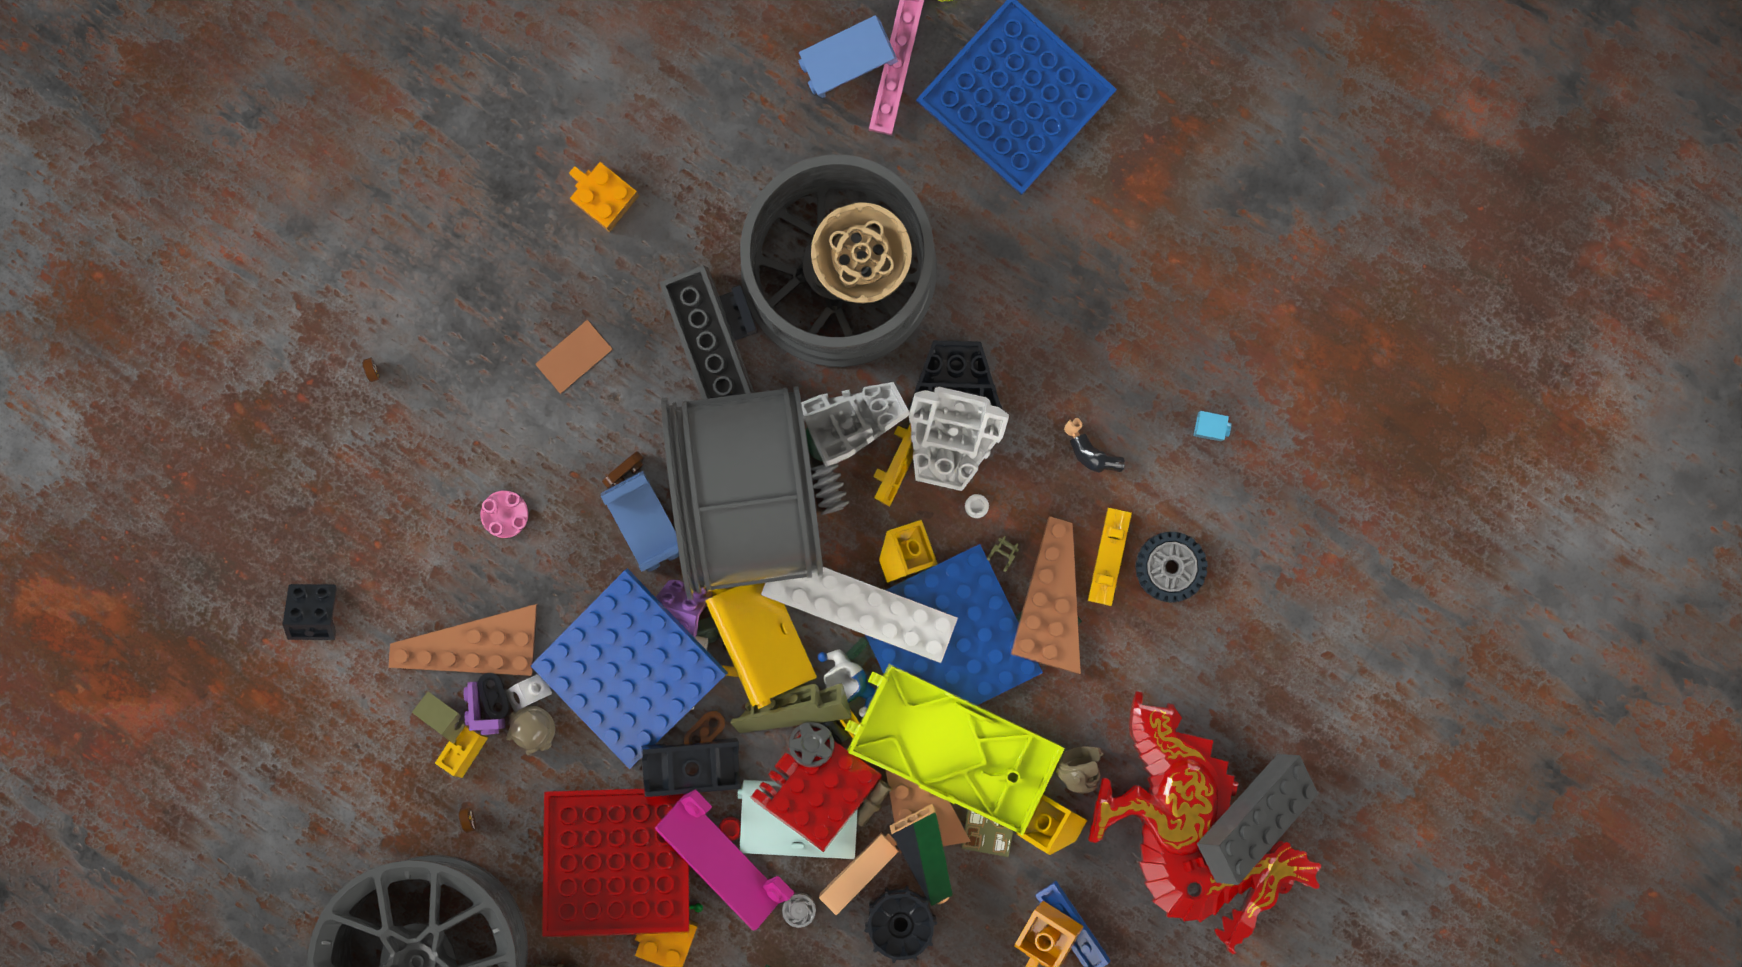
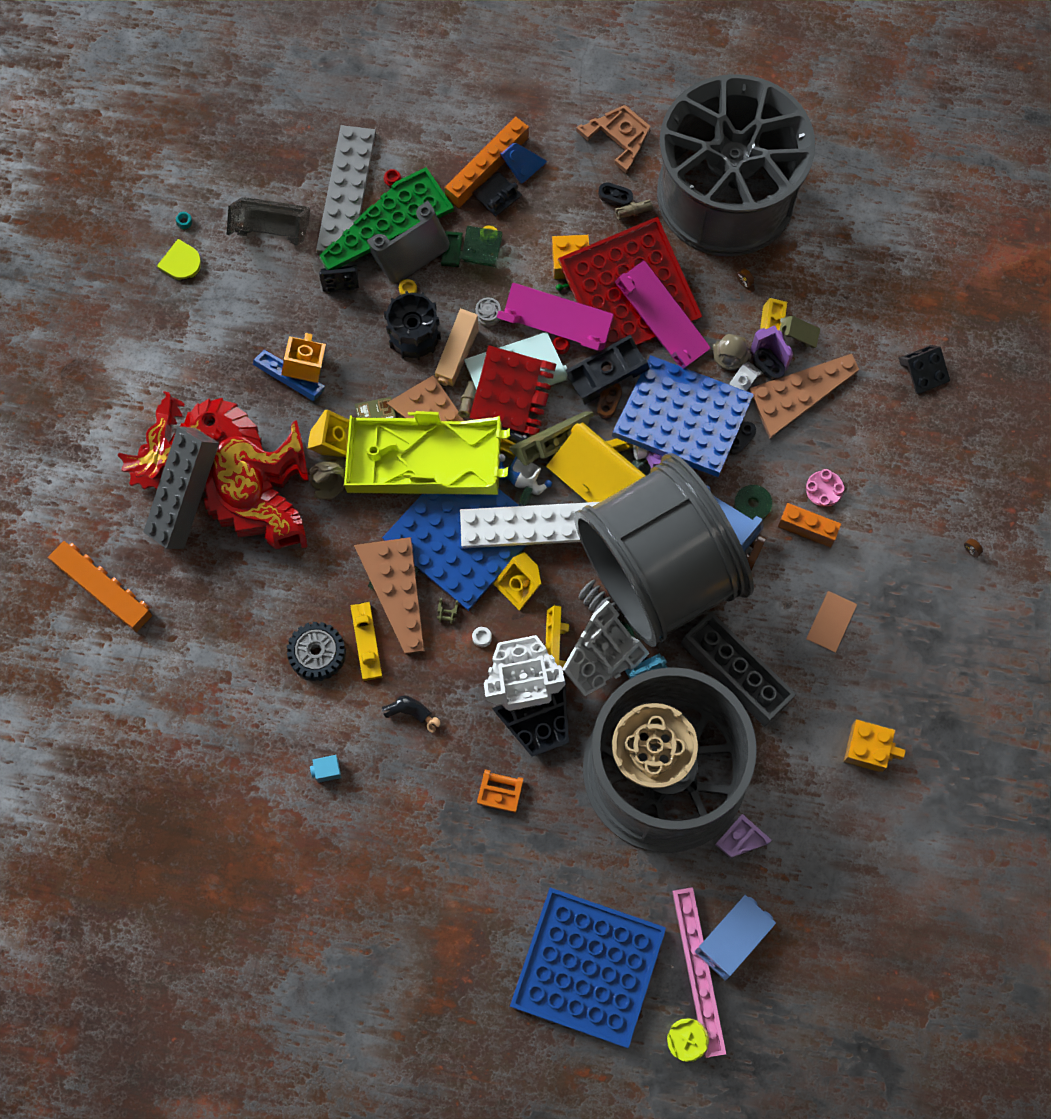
camera: 155 degrees right, 15 degrees down
dark grey wheel [789,722,834,767] -> none
slope [890,804,953,906] -> none
none -> orange brick [48,541,152,633]
none -> orange plate [477,770,524,813]
none -> dark pink bracket [615,261,710,369]
none -> medium azure hinge [625,653,667,679]
none -> lavender wing [715,814,771,858]
none -> black plate [729,421,756,454]
none -> clear green tile [734,485,772,520]
none -> orange brick [778,503,841,547]

